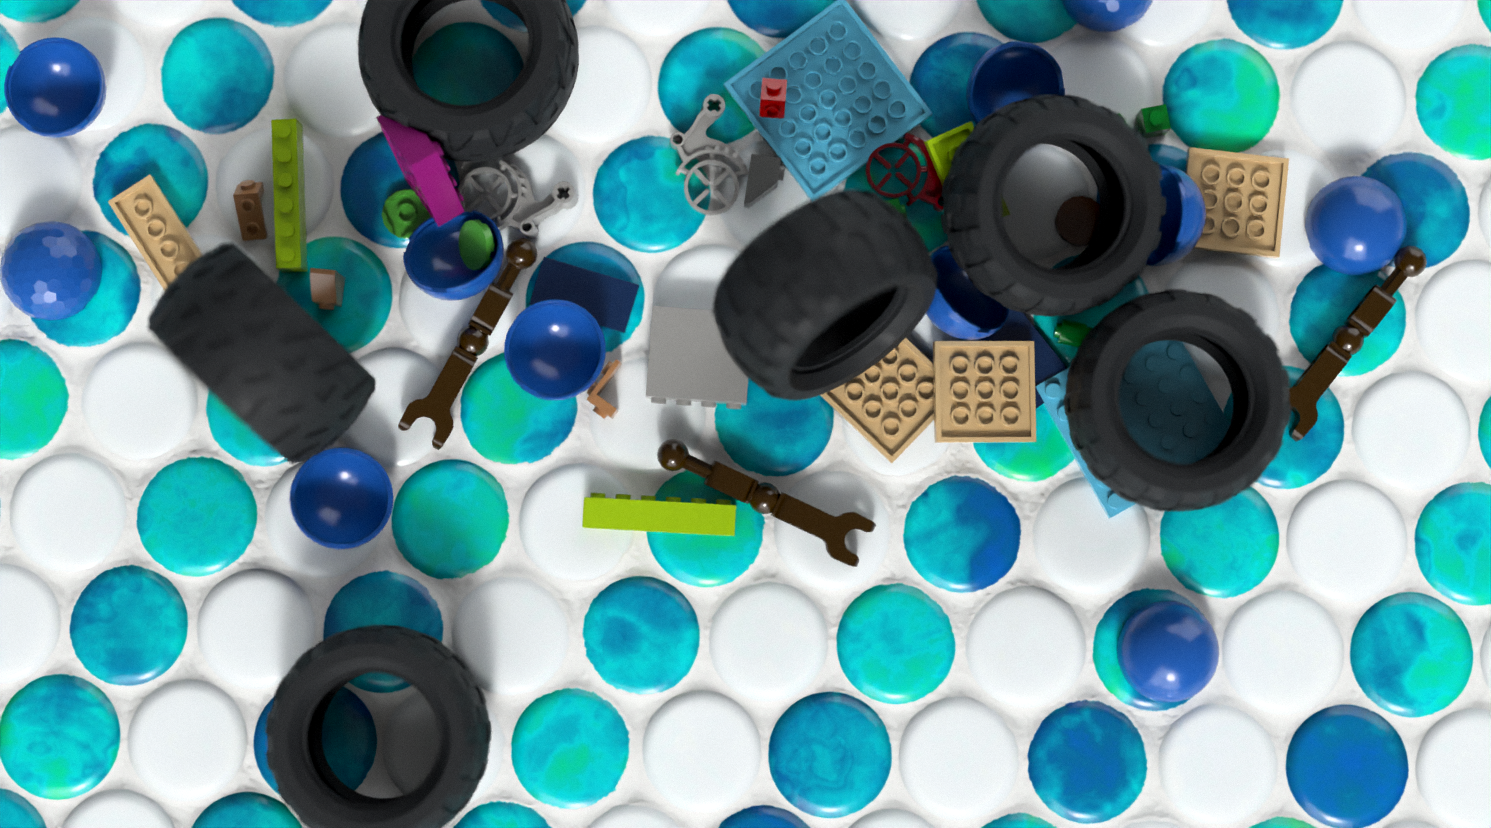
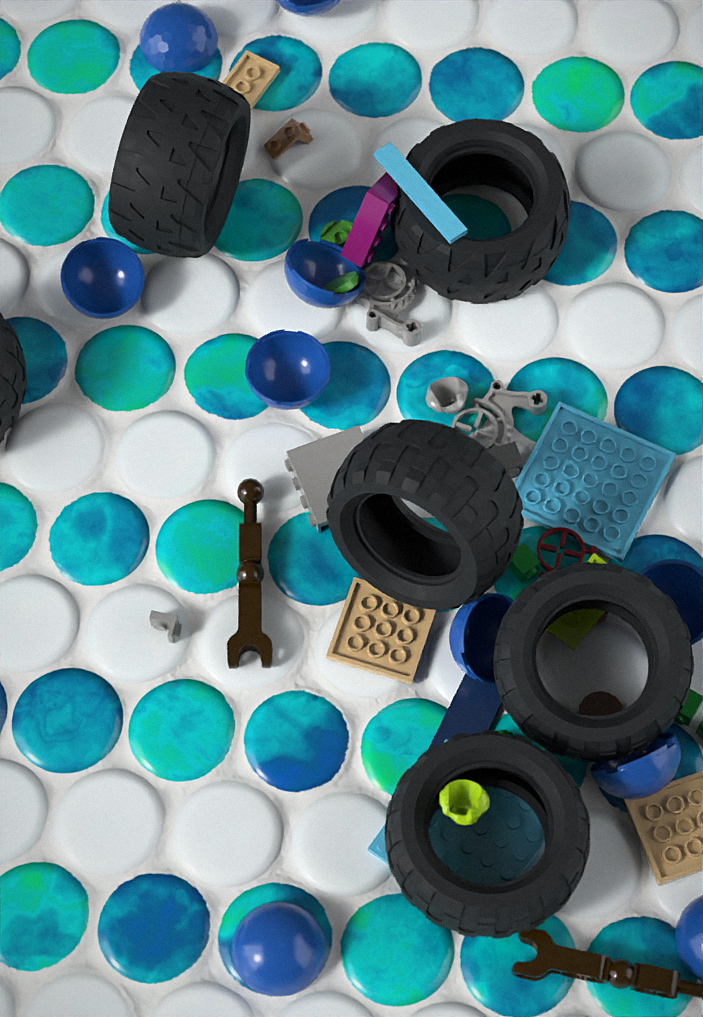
camera: 60 degrees right, 20 degrees down
lime brick [271,118,307,273] -> none
medium nougat slope [310,268,345,310] -> none
dark brown piece [398,238,538,450] -> none
dark blue tile [529,257,640,333] -> none
lime brick [582,493,736,536] -> none
medium nougat bracket [587,359,622,419] -> none
red bracket [759,78,787,119] -> none
tan plate [933,341,1036,443] -> none
none -> light grey bracket [149,610,182,643]
none -> medium azure tile [374,142,468,244]
none -> light grey hair [425,377,469,414]
none -> lime hair [439,779,490,825]

